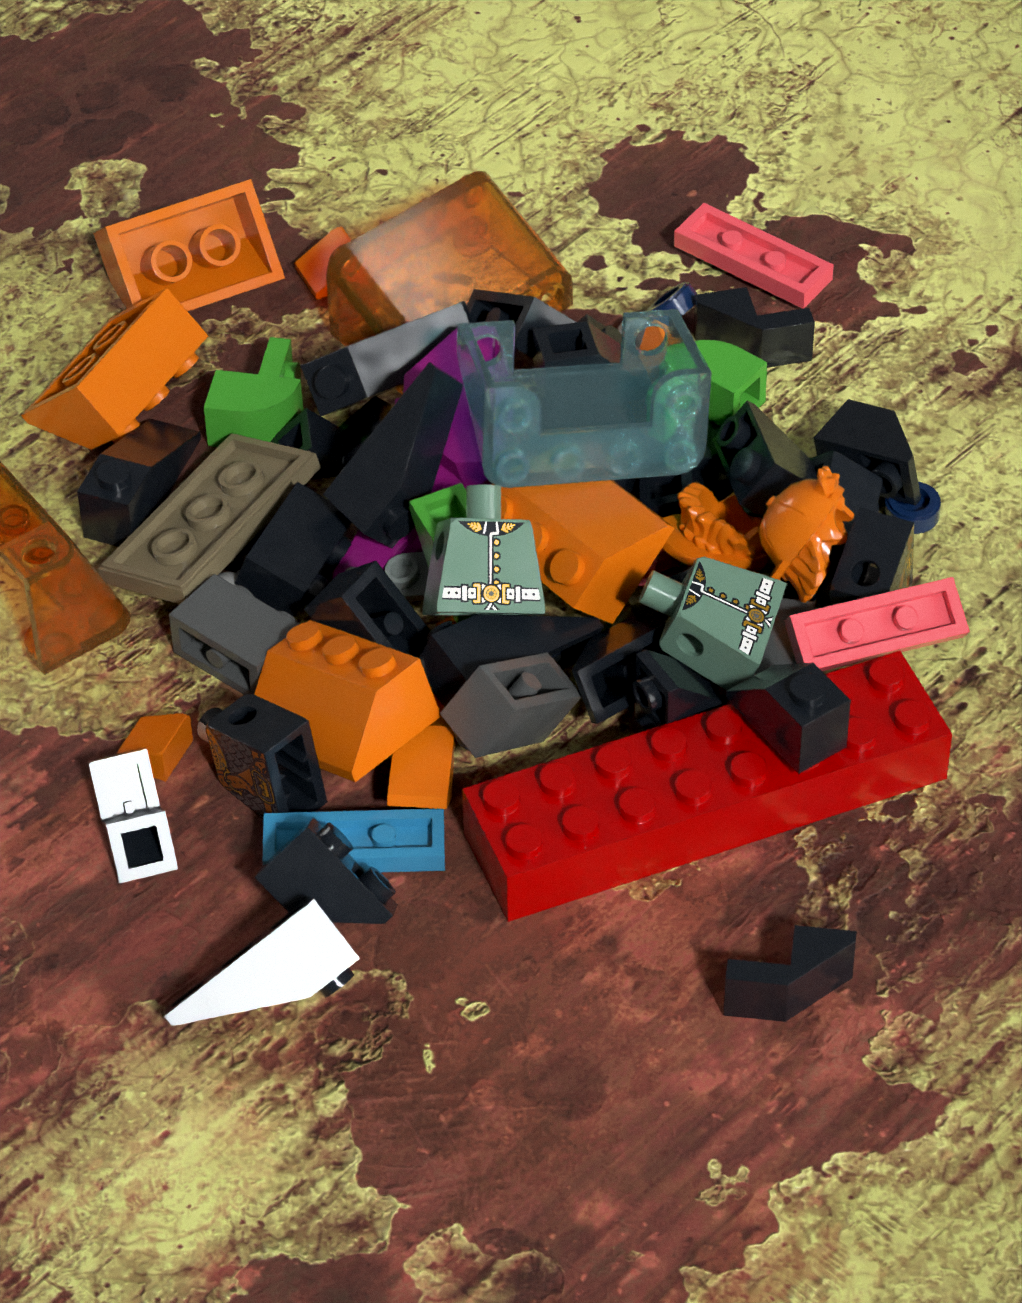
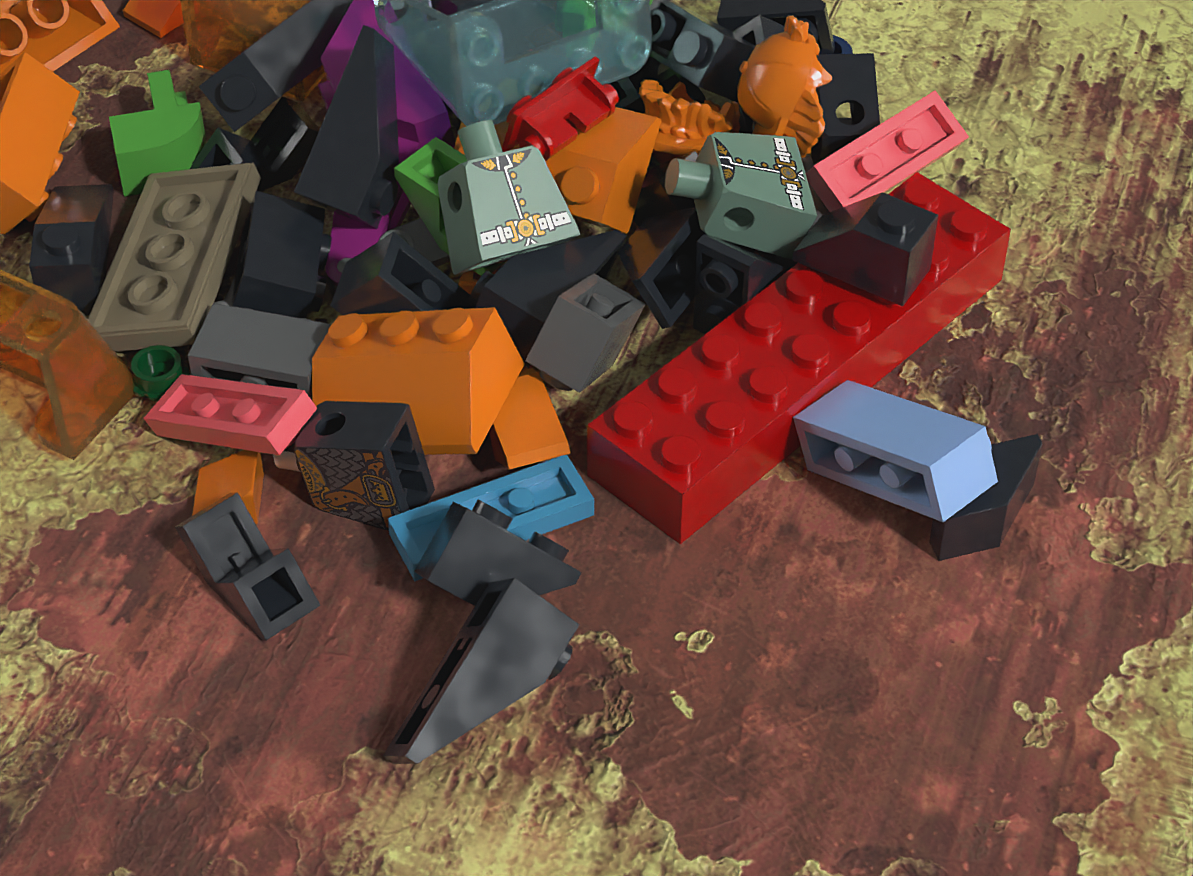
camera: 25 degrees left, 0 degrees up
none -> dark green plate [128,345,190,402]
none -> coral plate [143,374,317,455]
none -> red hinge [502,56,619,161]
none -> light blue brick [793,380,998,522]

